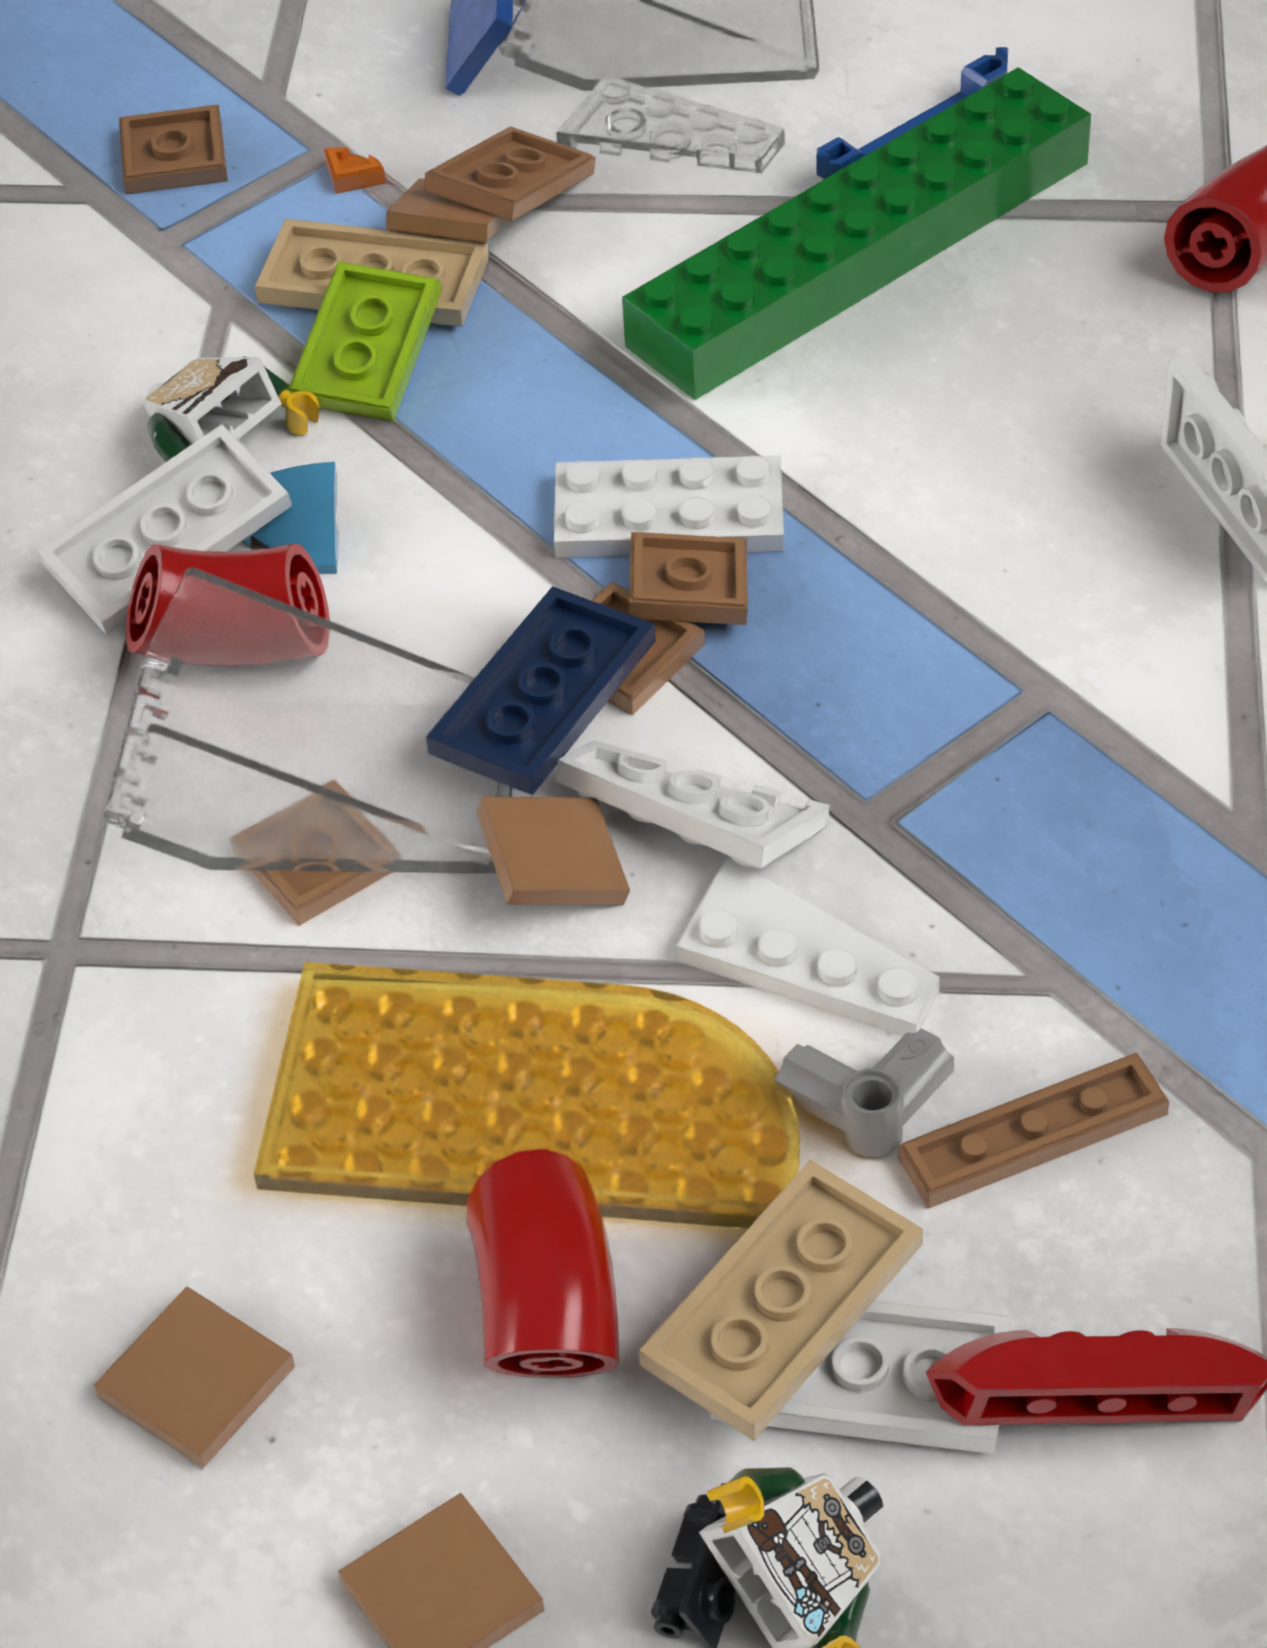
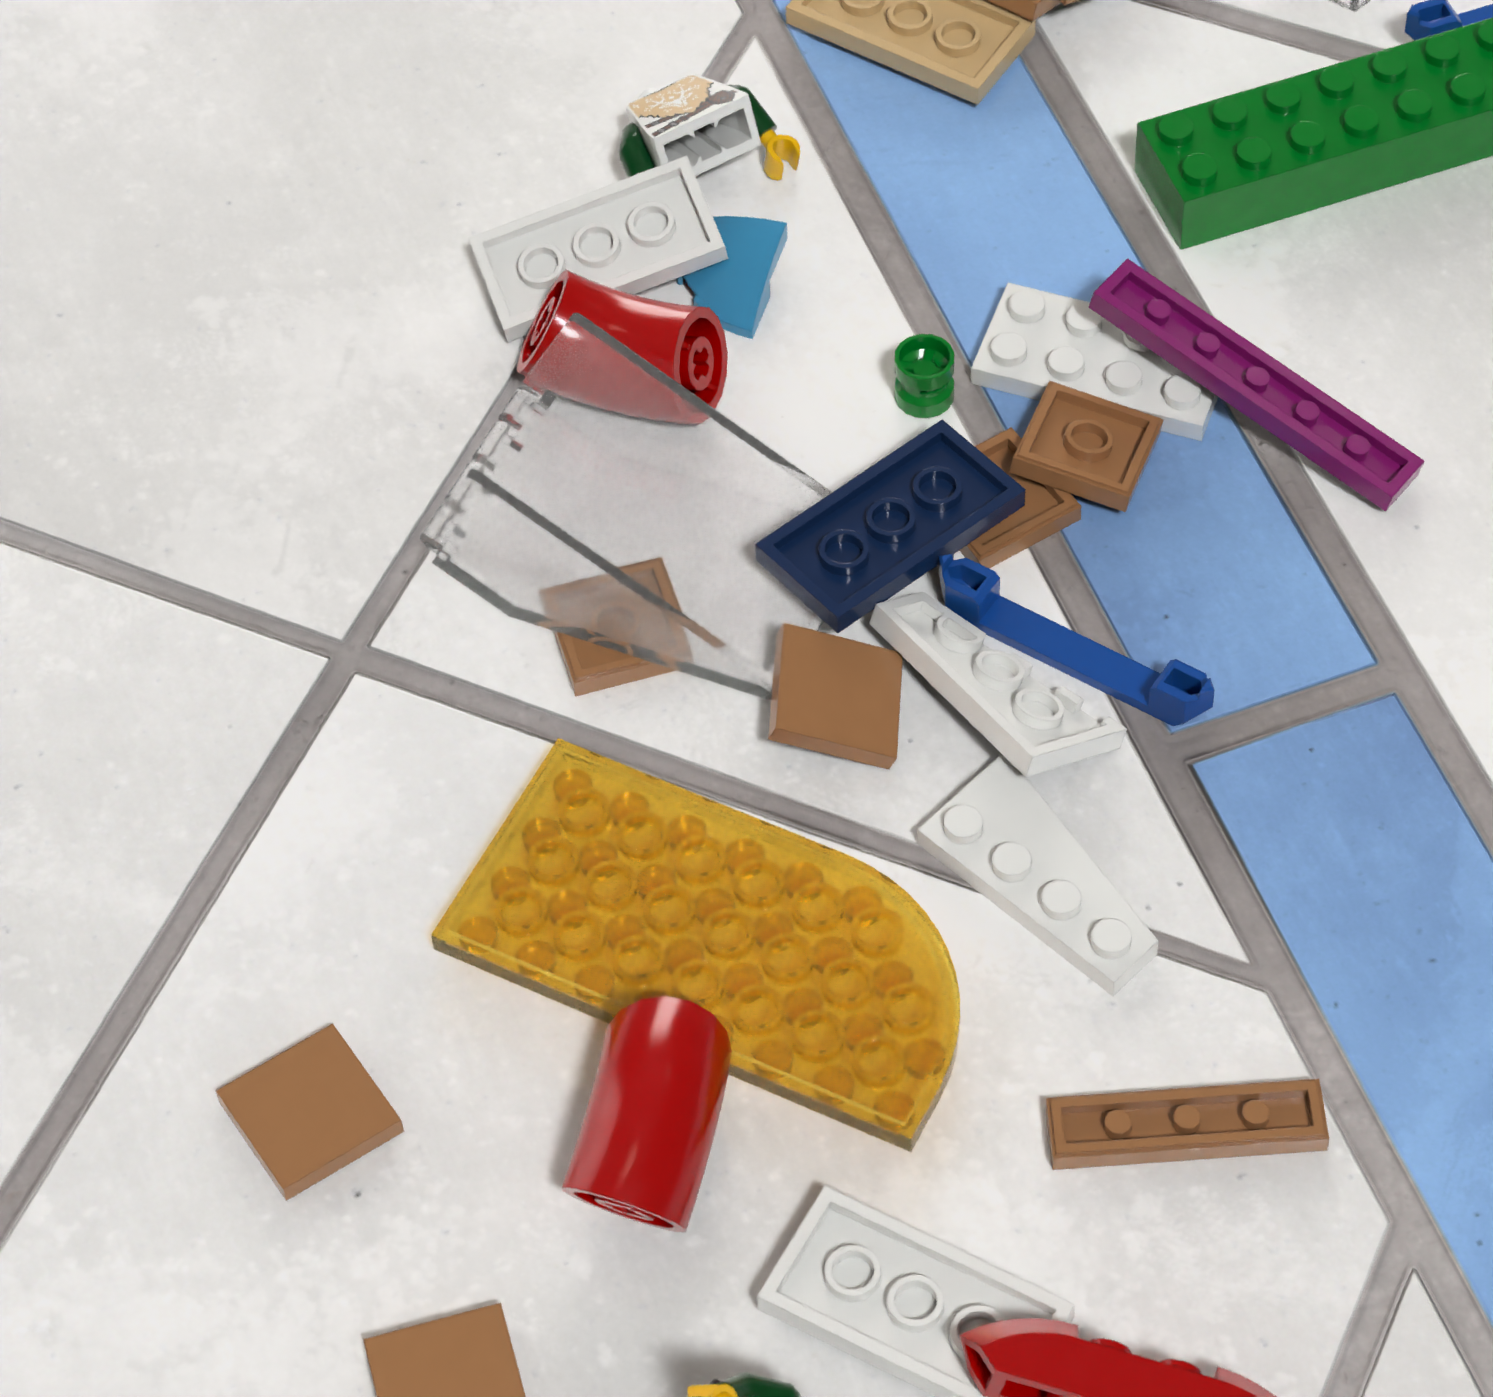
camera: 20 degrees right, 5 degrees up
lime tile [288,261,442,422] -> none
tan plate [639,1160,923,1441] -> none
light grey piece [774,1028,954,1158] -> none
none -> green wheel [894,334,954,418]
none -> blue piece [938,553,1215,726]
none -> magenta plate [1088,258,1425,512]

